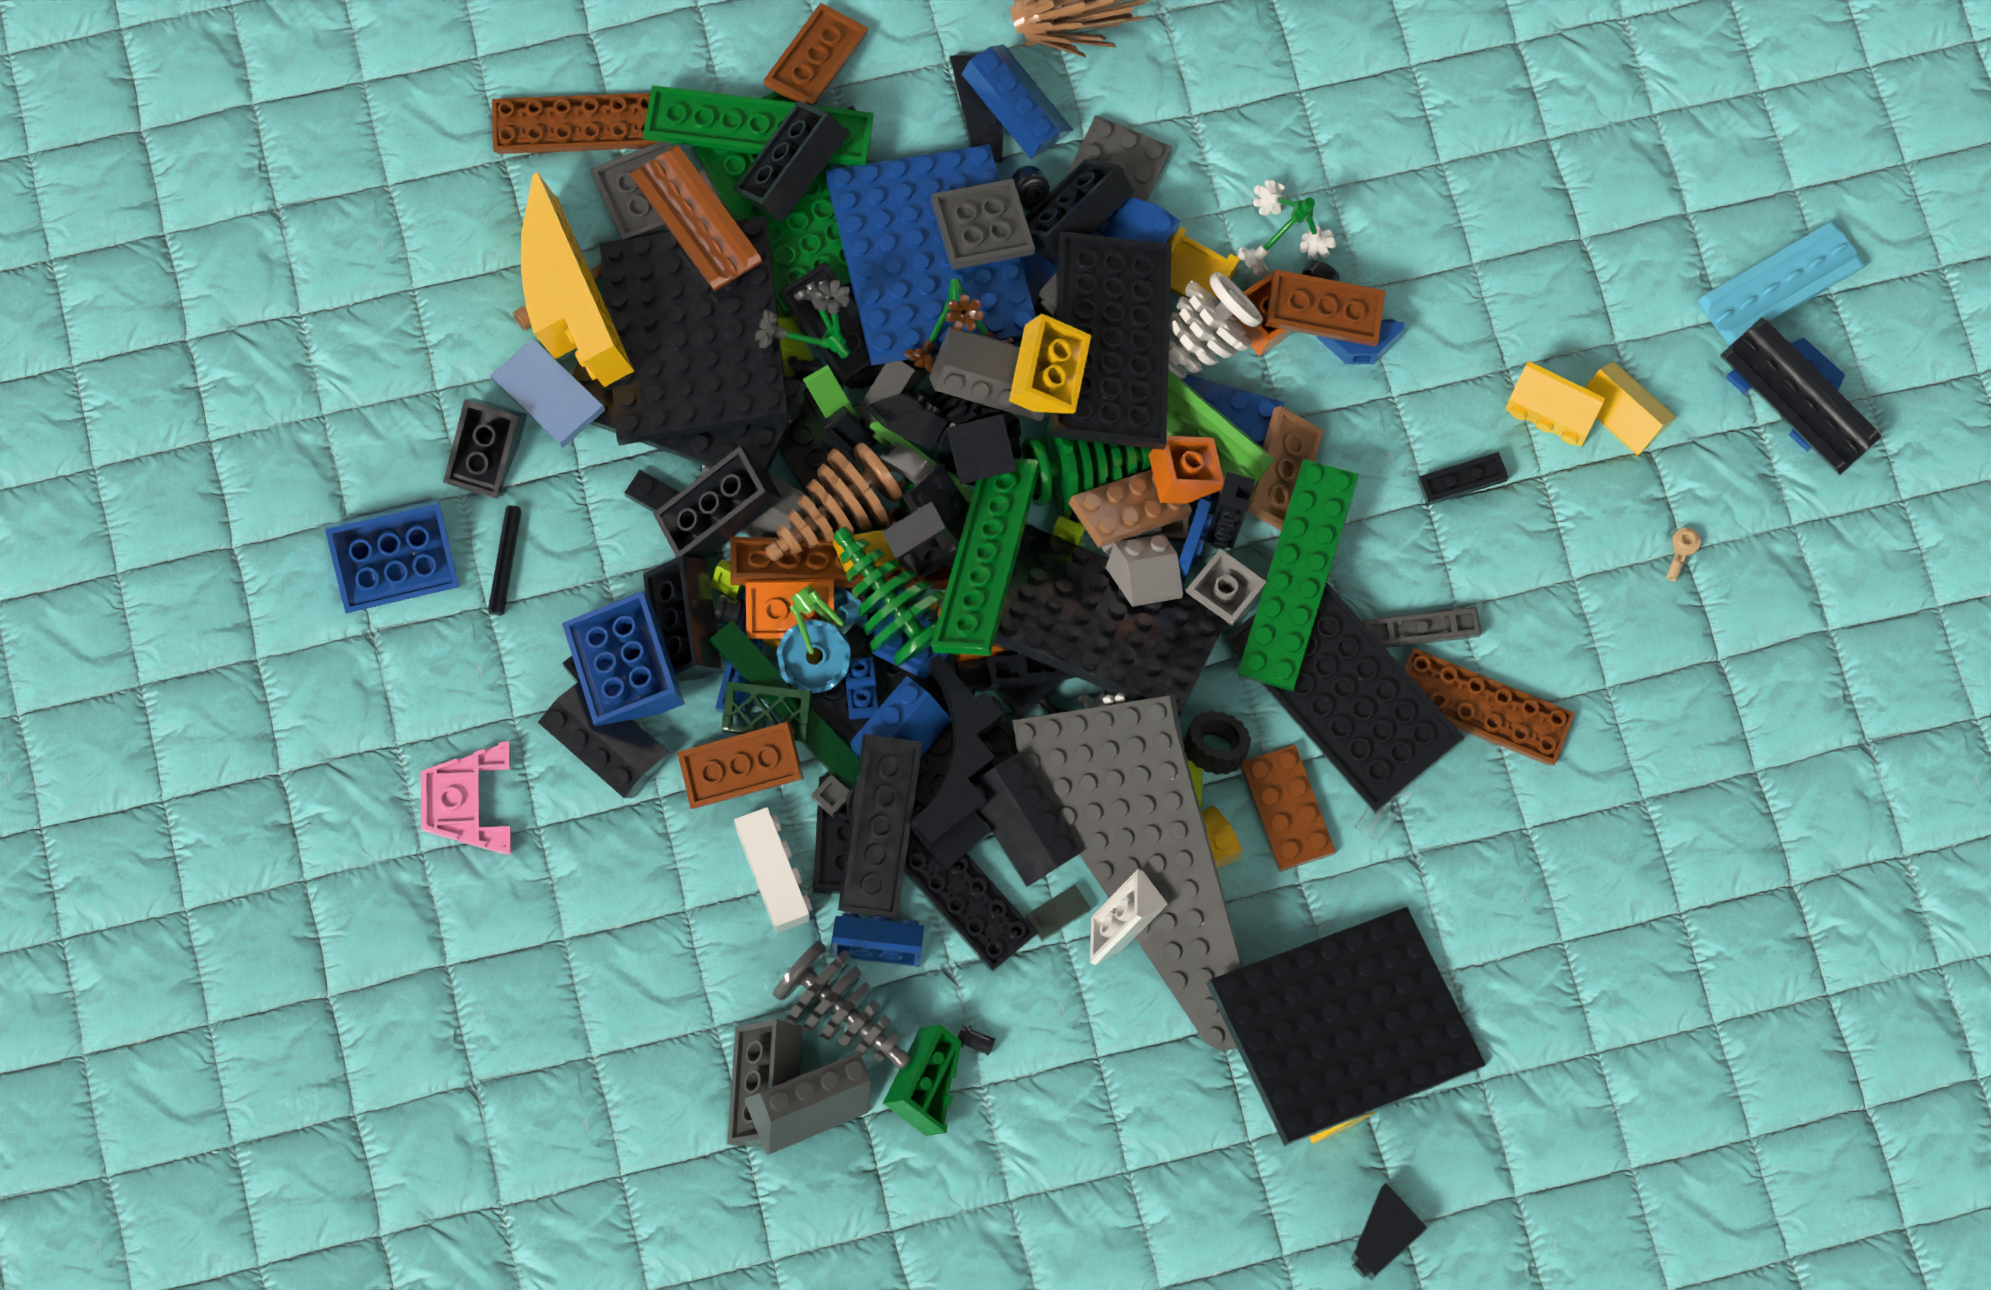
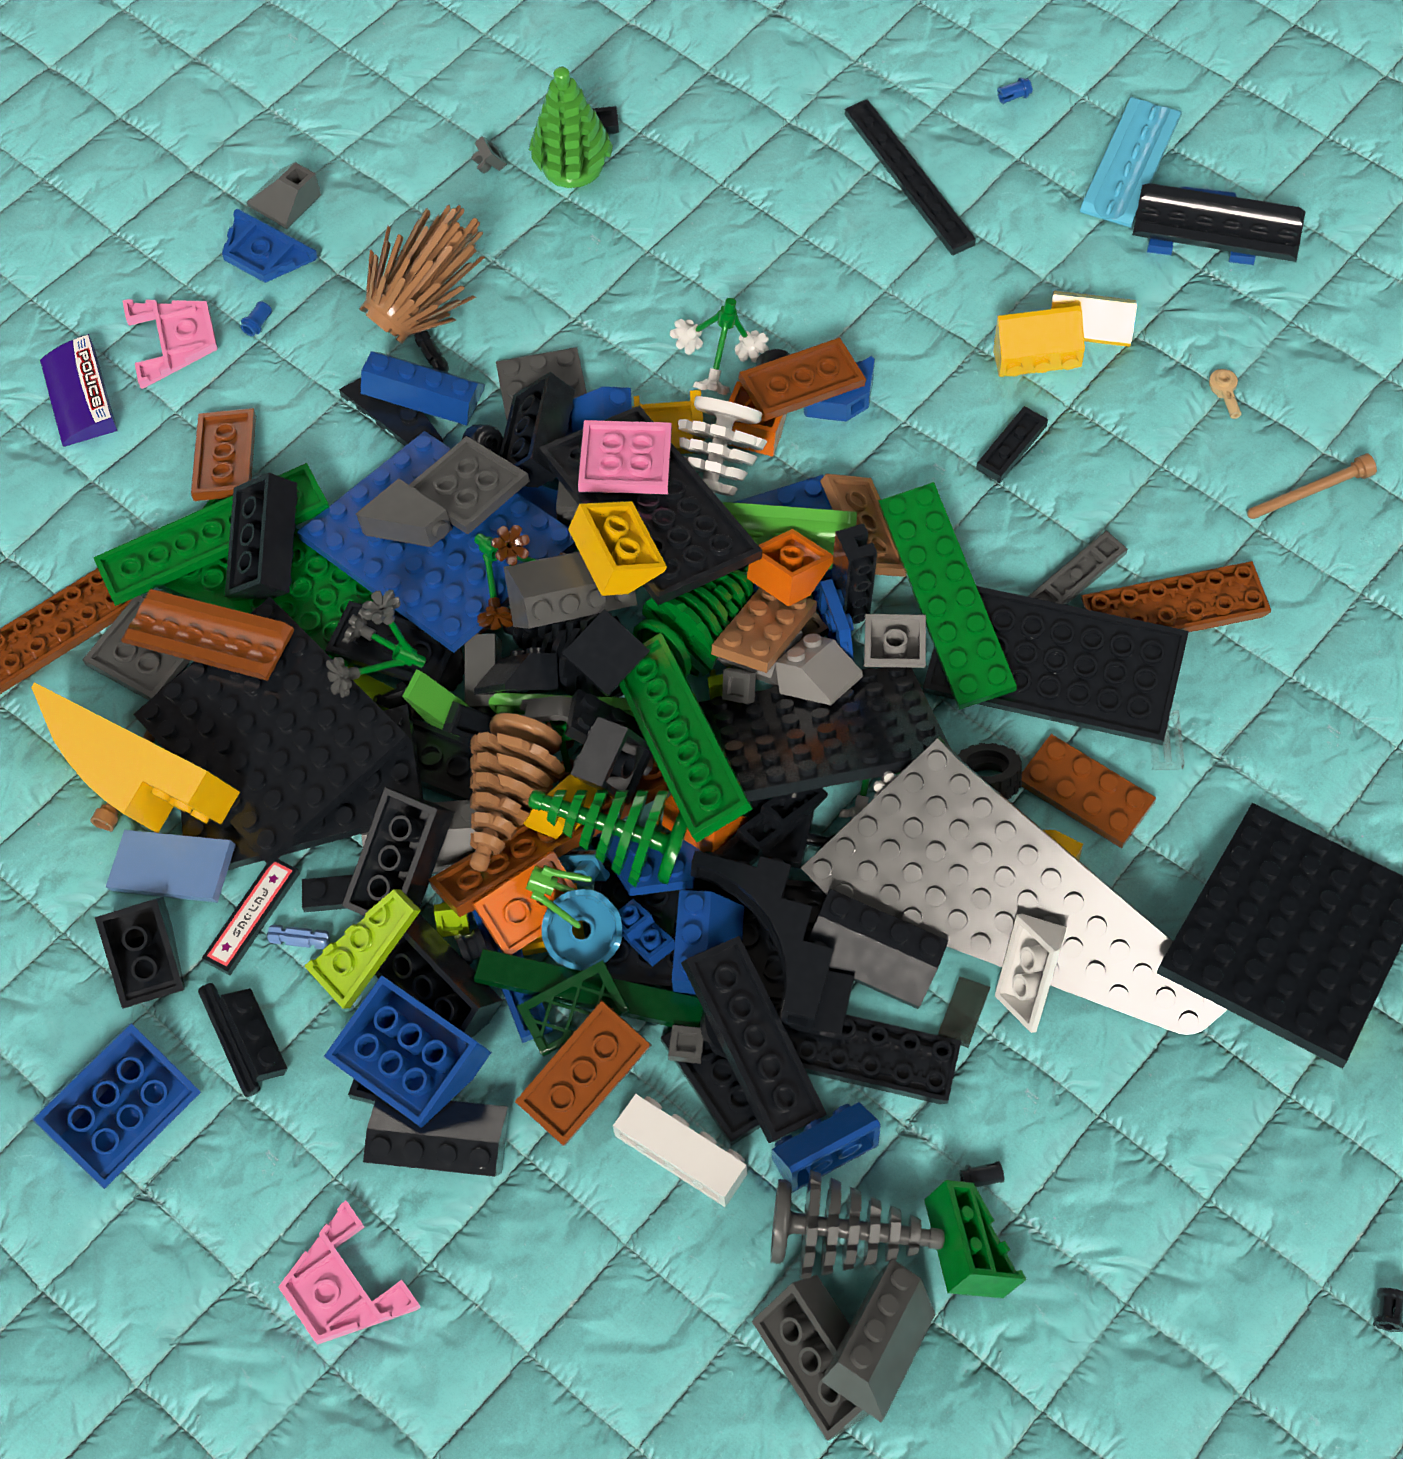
camera: 25 degrees left, 10 degrees down
none -> tile [202,859,300,975]
none -> black plate [218,988,288,1082]
none -> medium blue axle [267,925,330,949]
none -> lime wing [304,889,421,1009]
none -> dark grey slope [356,478,452,547]
none -> black axle [414,330,449,372]
none -> bright pink plate [578,420,672,494]
none -> dark grey tile [722,668,756,704]
none -> black tile [845,99,976,256]
none -> blue pin [997,77,1032,104]
none -> medium nougat piece [1247,453,1377,519]

